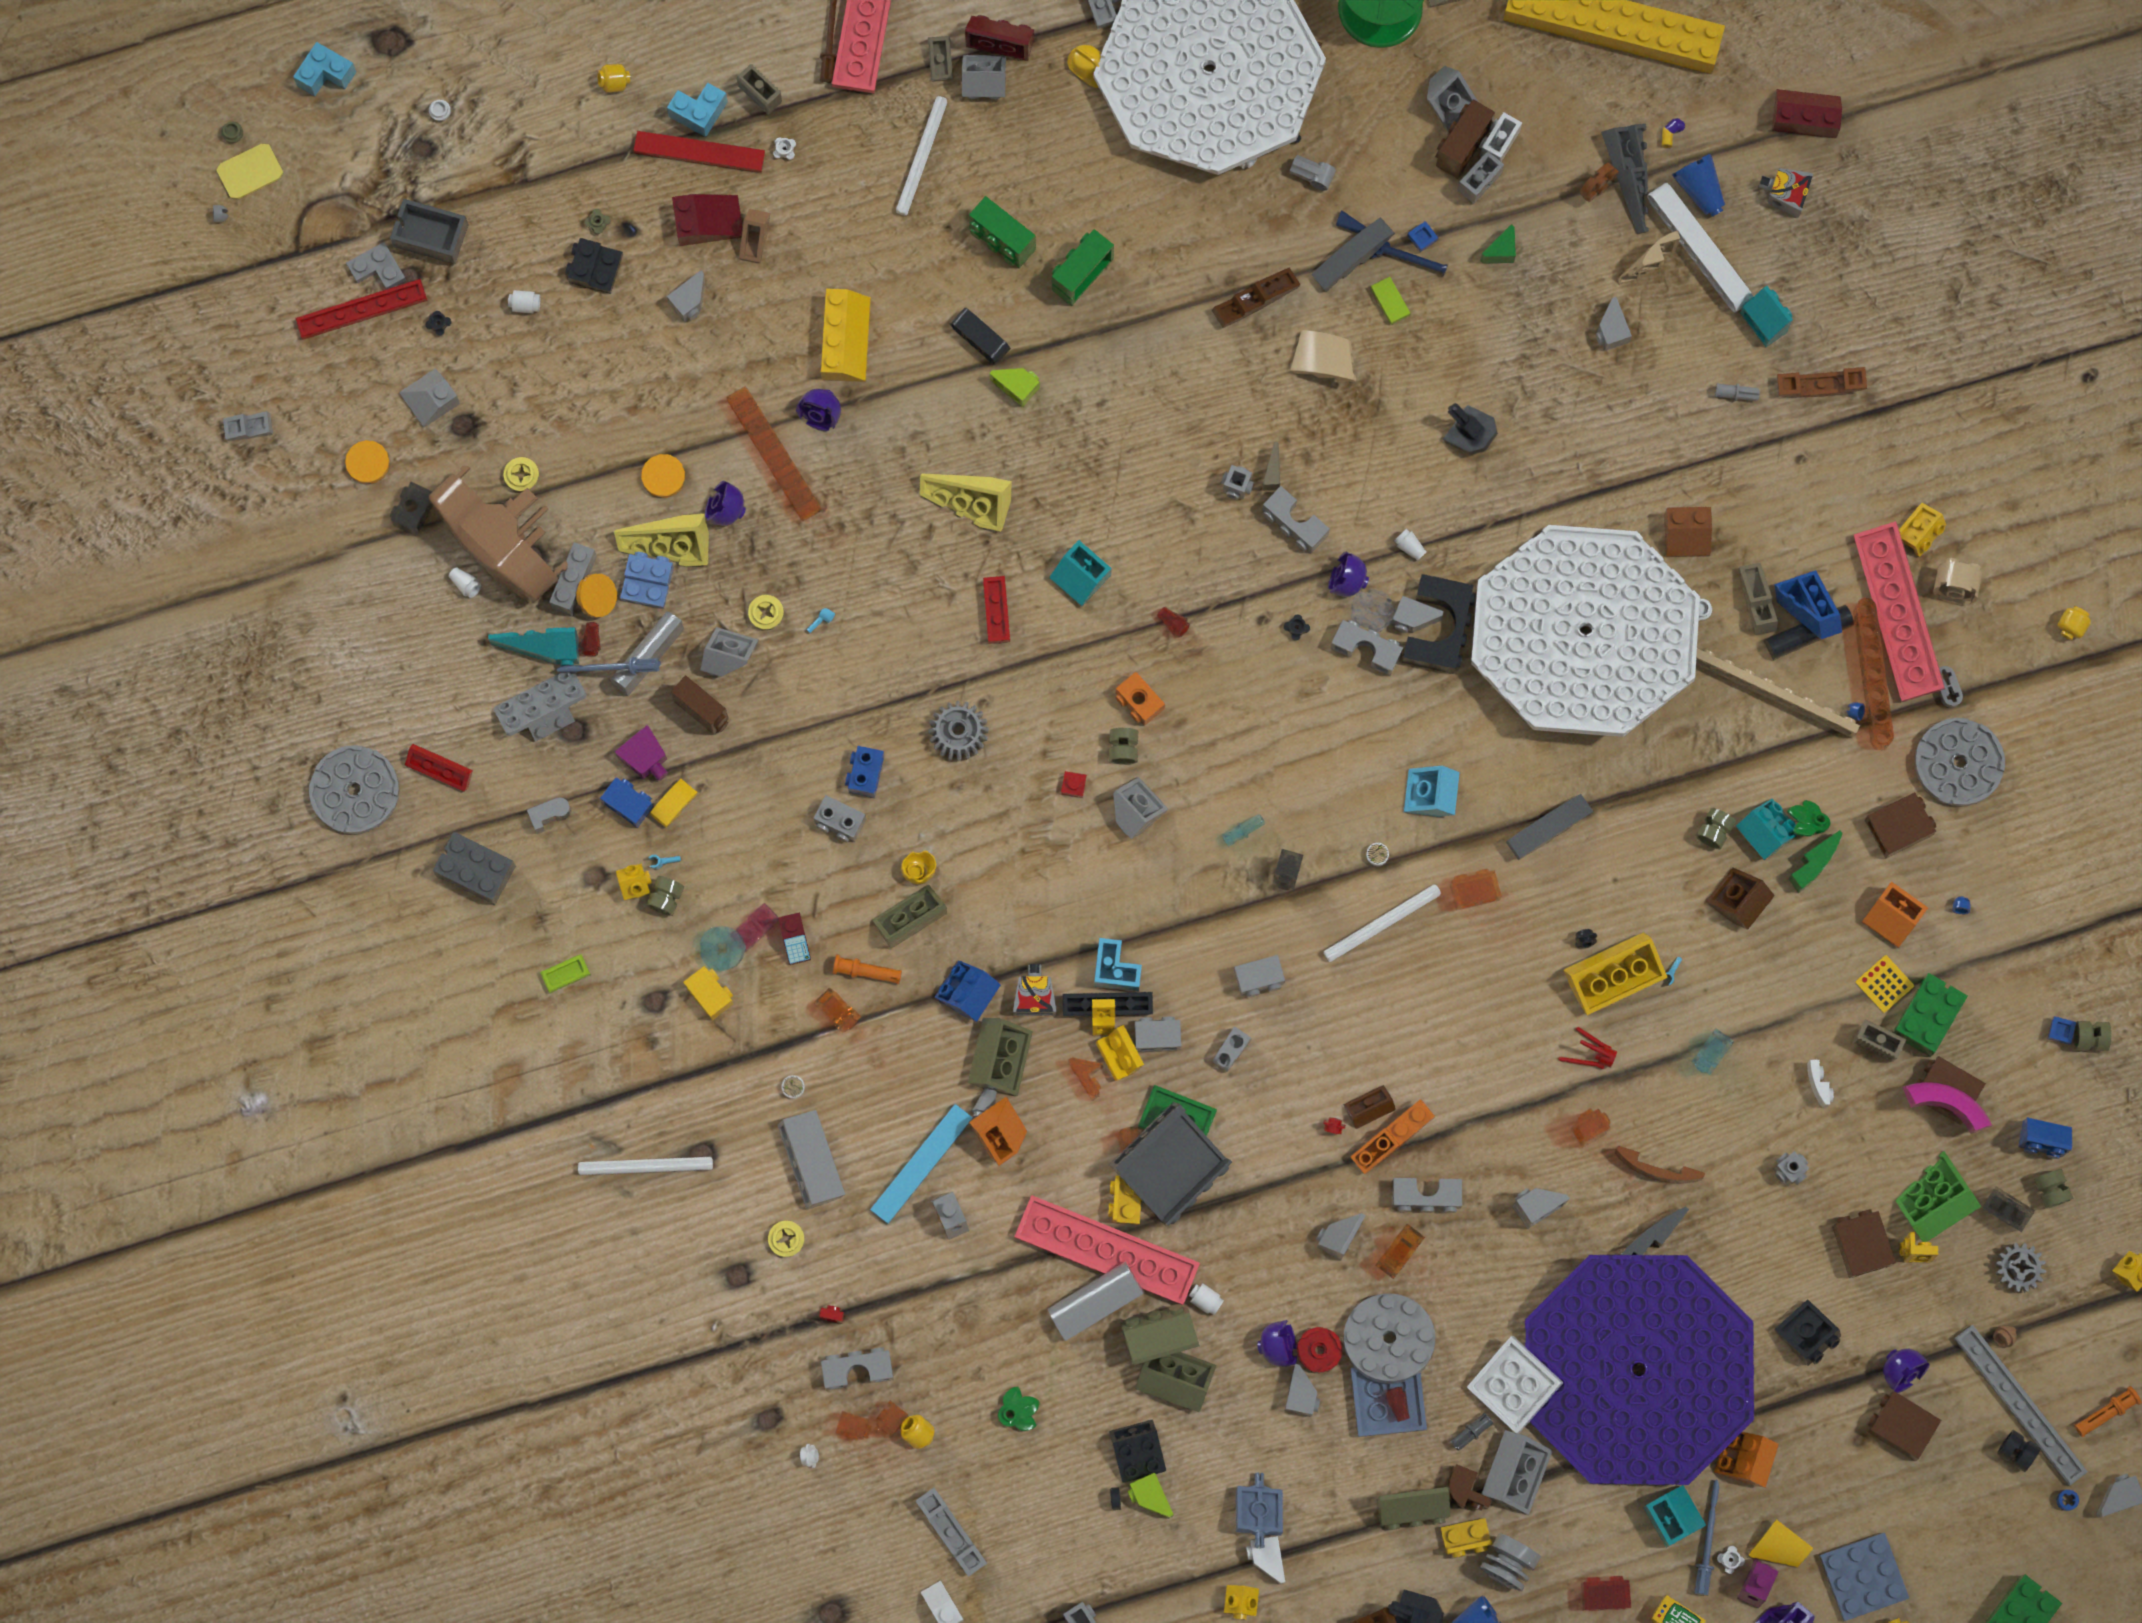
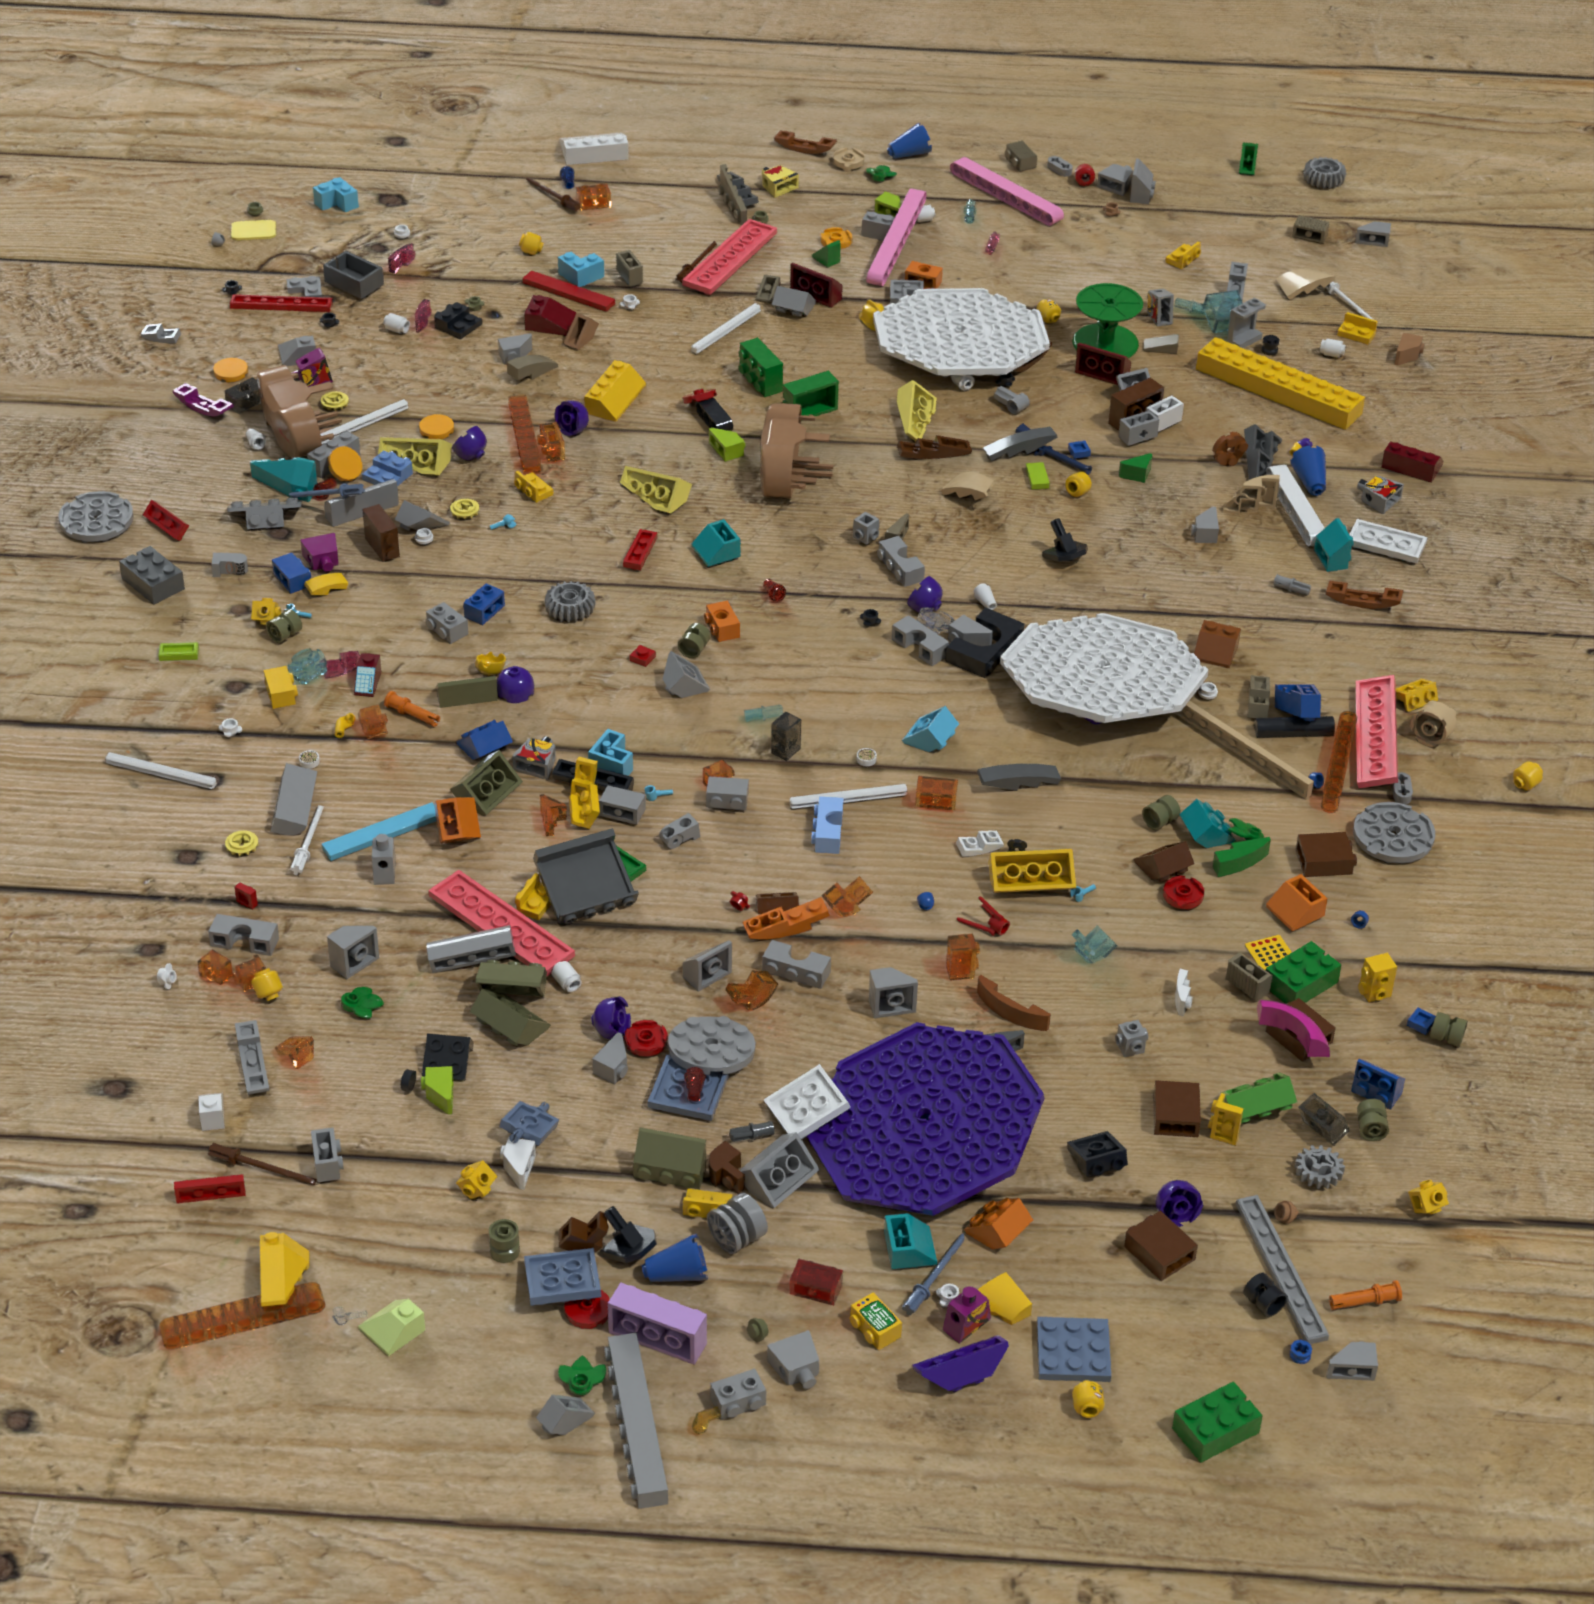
camera: 20 degrees right, 35 degrees down
none -> magenta slope [173,383,233,416]
none -> white plate [219,718,242,737]
none -> black plate [222,280,242,295]
none -> clear orange slope [275,1036,314,1069]
none -> white piece [290,805,324,875]
none -> torso [292,347,333,387]
none -> white axle [320,399,408,445]
none -> light grey slope [327,926,379,979]
none -> yellow arm [334,713,356,738]
none -> clear pink slope [388,243,416,273]
none -> clear pink slope [415,299,432,333]
none -> white plate [415,528,433,545]
none -> dark purple cylinder [497,666,535,703]
none -> dark tan slope [507,355,558,381]
none -> yellow bracket [514,471,554,503]
none -> clear orange brick [537,422,565,462]
none -> medium azure hand [644,785,673,801]
none -> red plate [682,388,717,404]
none -> clear orange brick [703,760,735,787]
none -> medium nougat piece [760,403,834,498]
none -> light blue arch [811,796,843,854]
none -> clear orange brick [821,876,873,917]
none -> light yellow wedge [897,380,937,441]
none -> blue hinge [917,892,934,910]
none -> white slope [956,830,1004,857]
none -> yellow head [1065,472,1092,497]
none -> dark red slope [1075,343,1131,385]
none -> red plate [1163,876,1204,909]
none -> white plate [1349,519,1428,563]
none -> yellow brick [1358,952,1397,1003]

